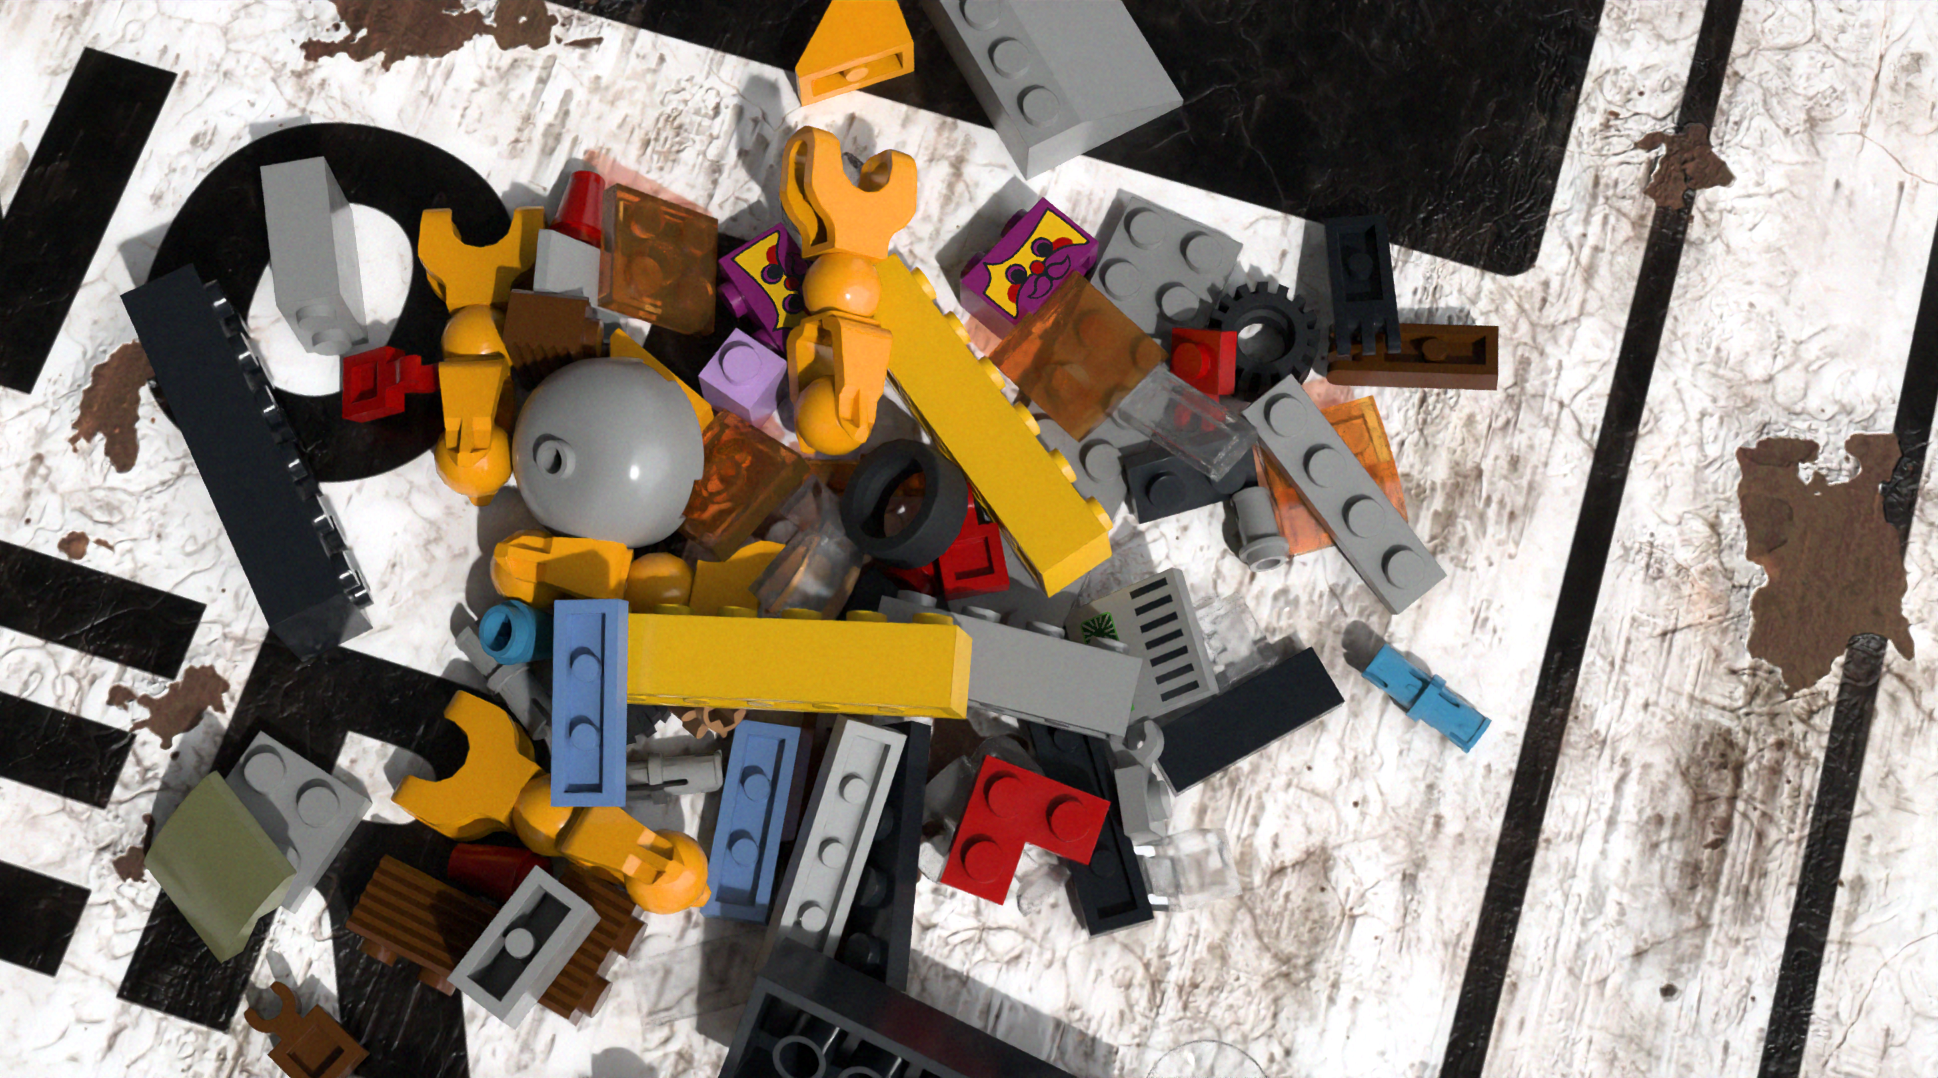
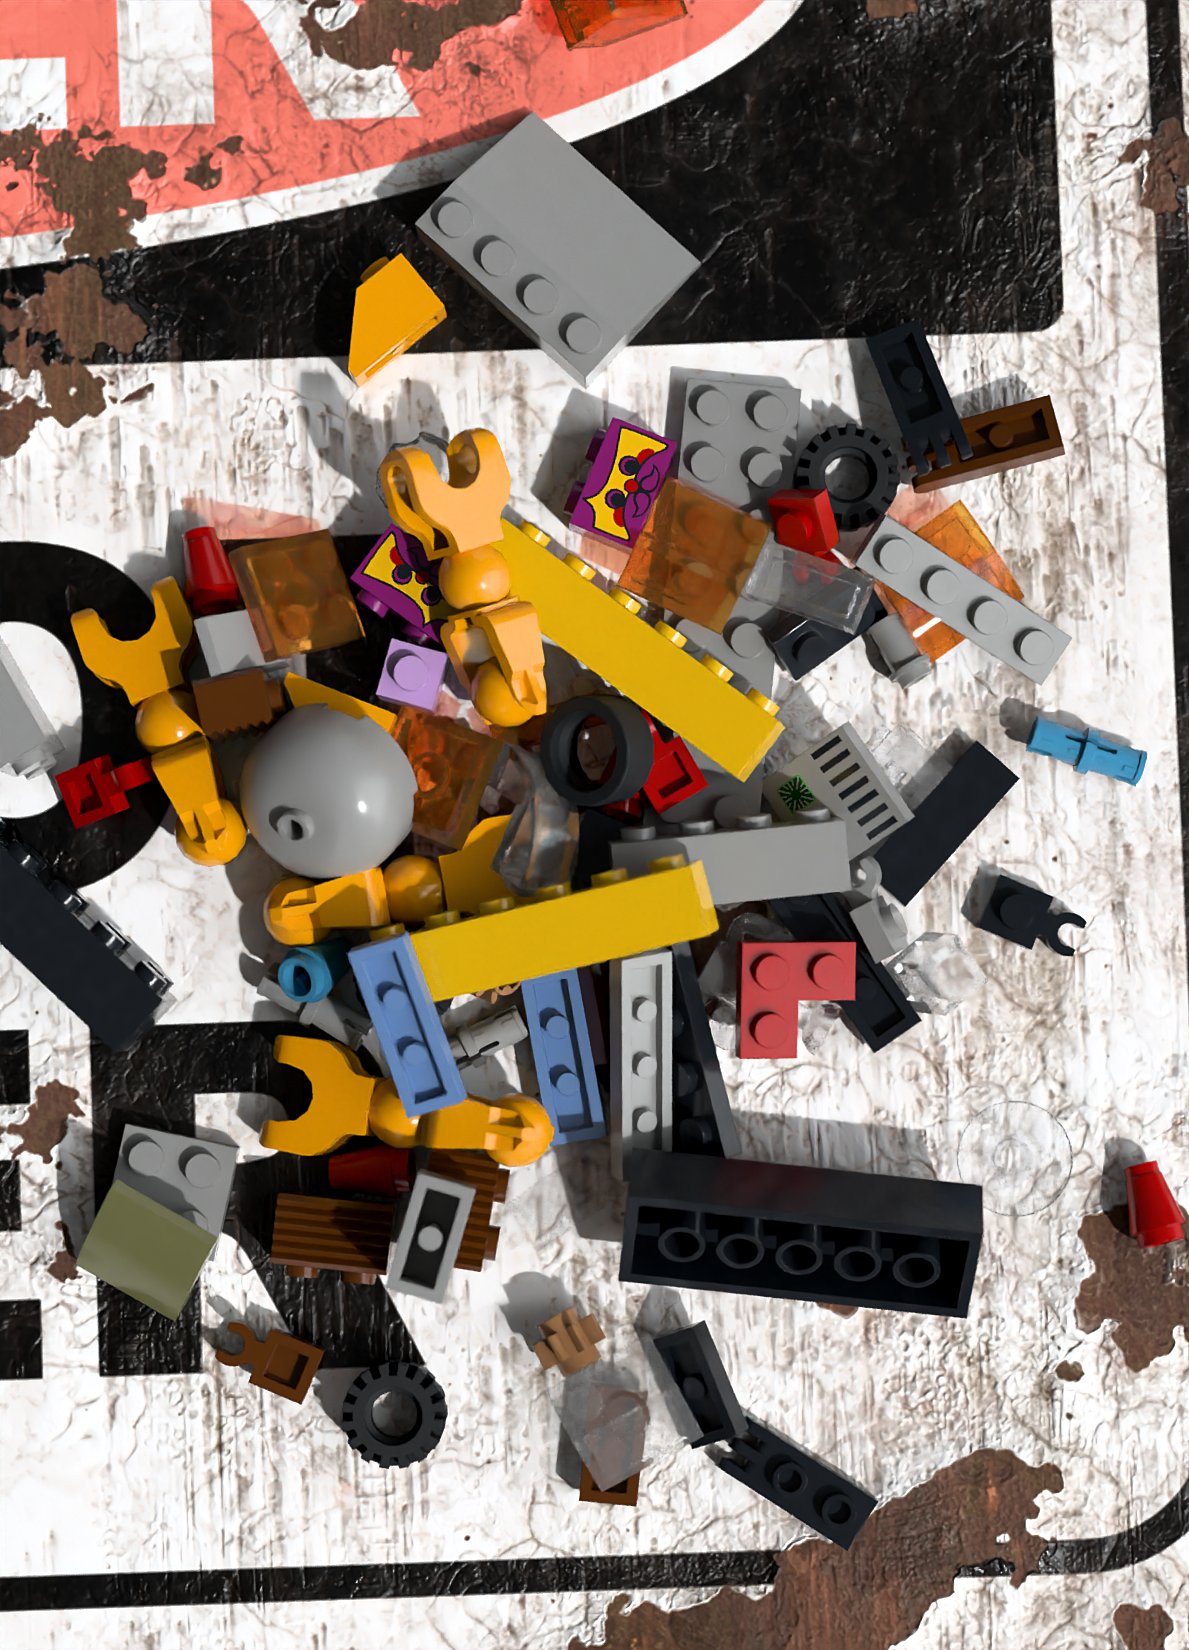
camera: 15 degrees left, 15 degrees up
none -> black plate [976,874,1087,956]

